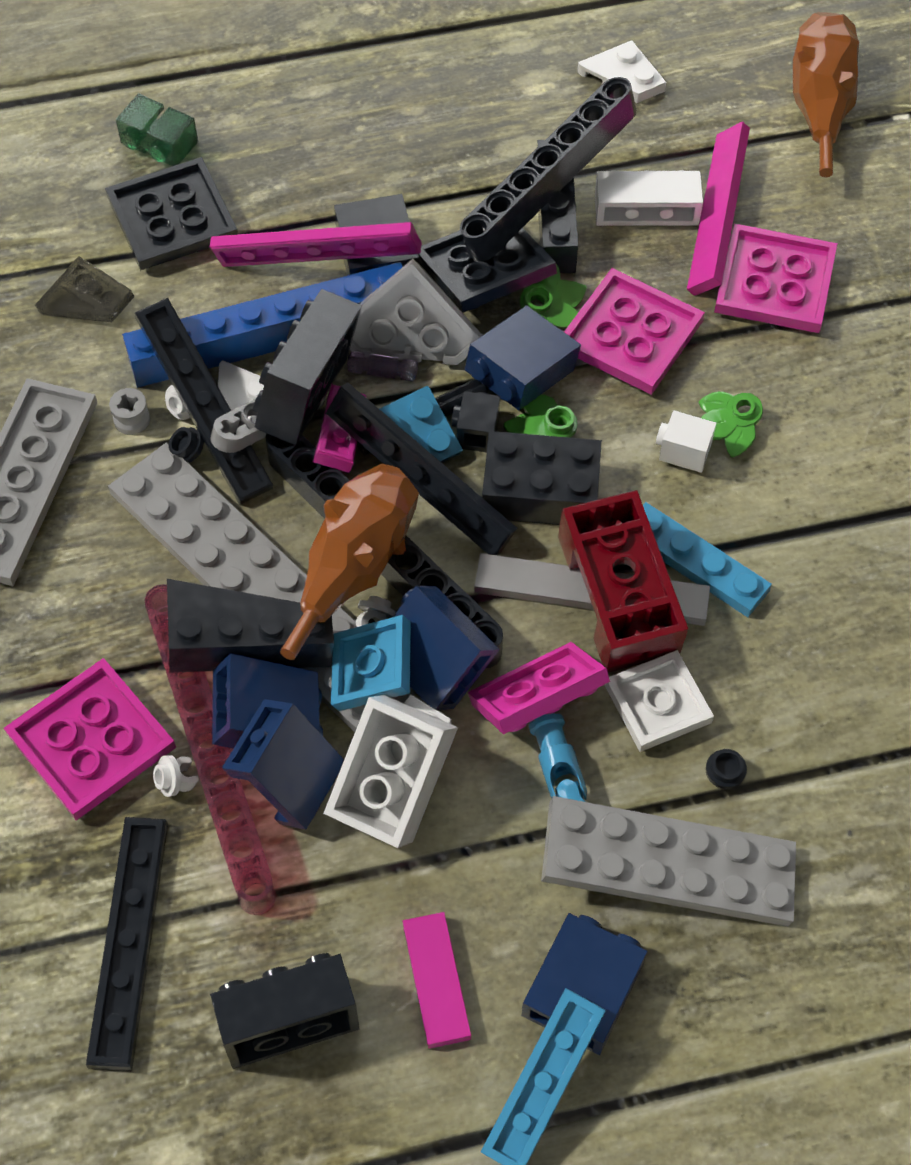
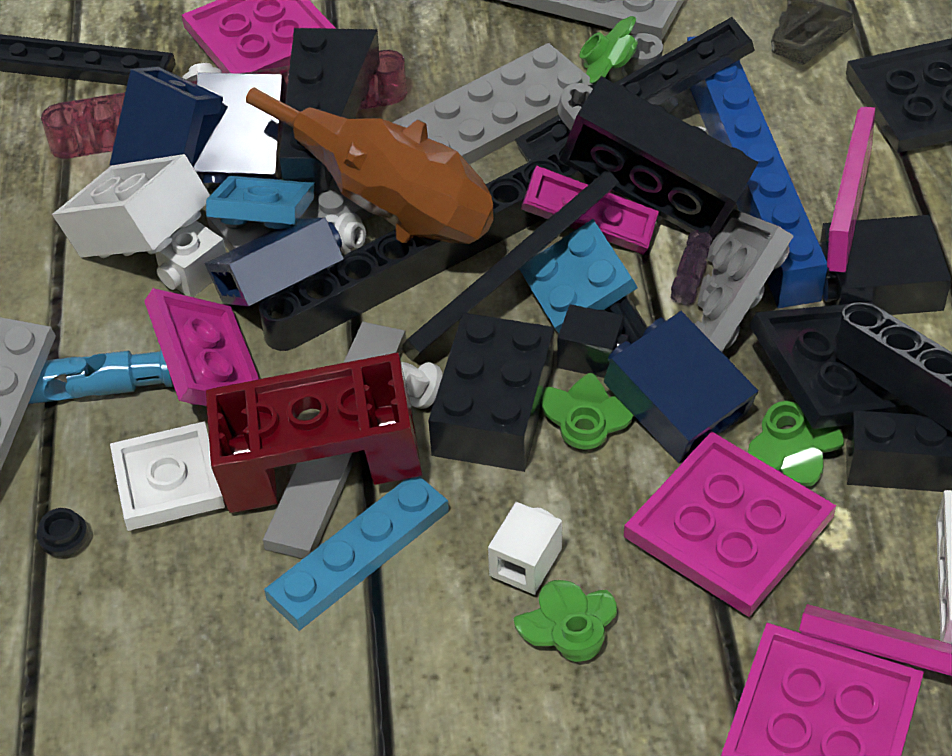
camera: 100 degrees right, 10 degrees down
none -> white plate [401,362,442,409]
none -> bright green plate [579,16,638,85]

